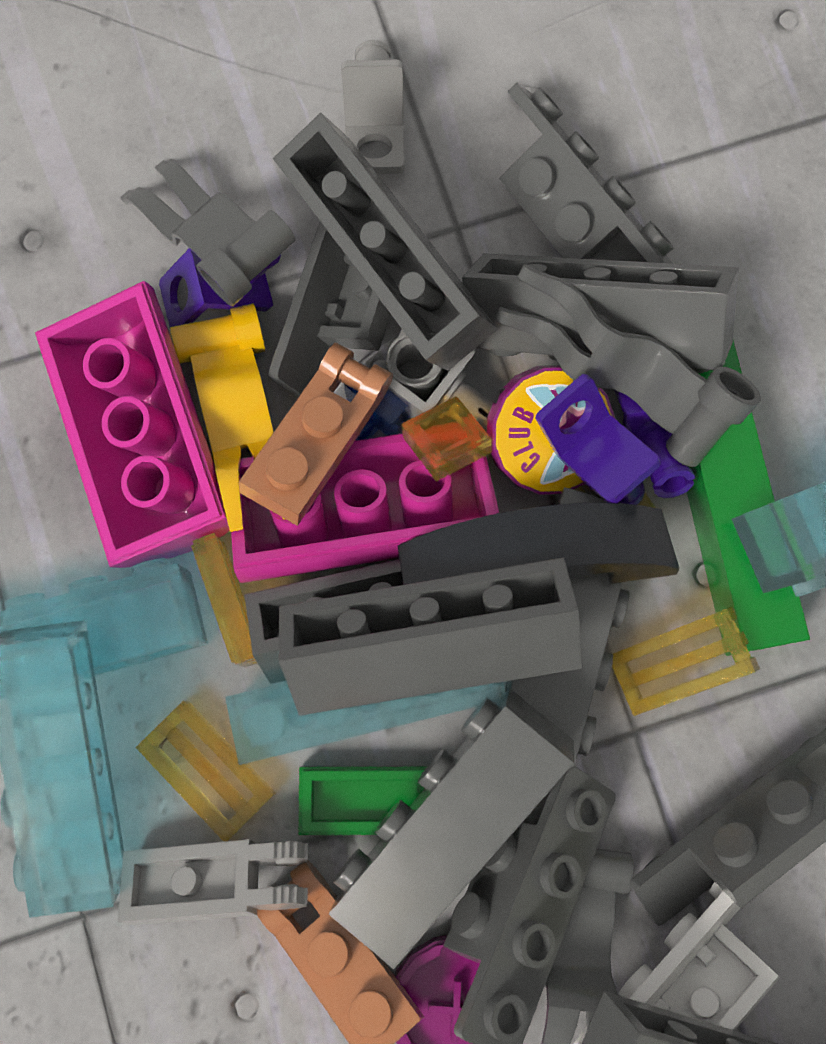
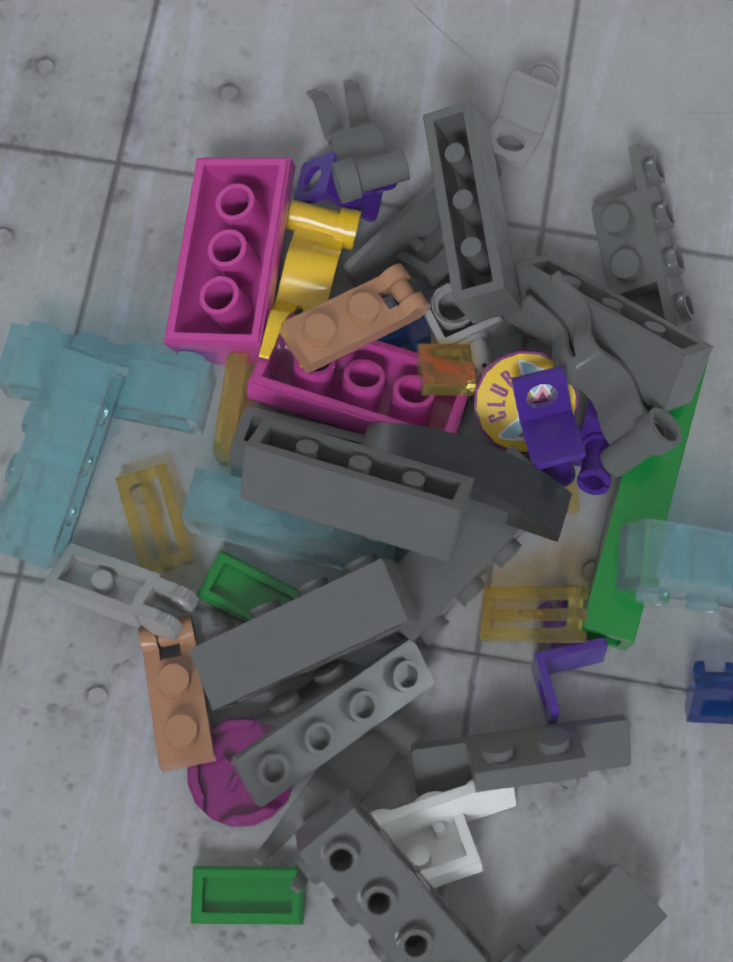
camera: 30 degrees right, 5 degrees down
none -> dark purple bracket [532,598,608,725]

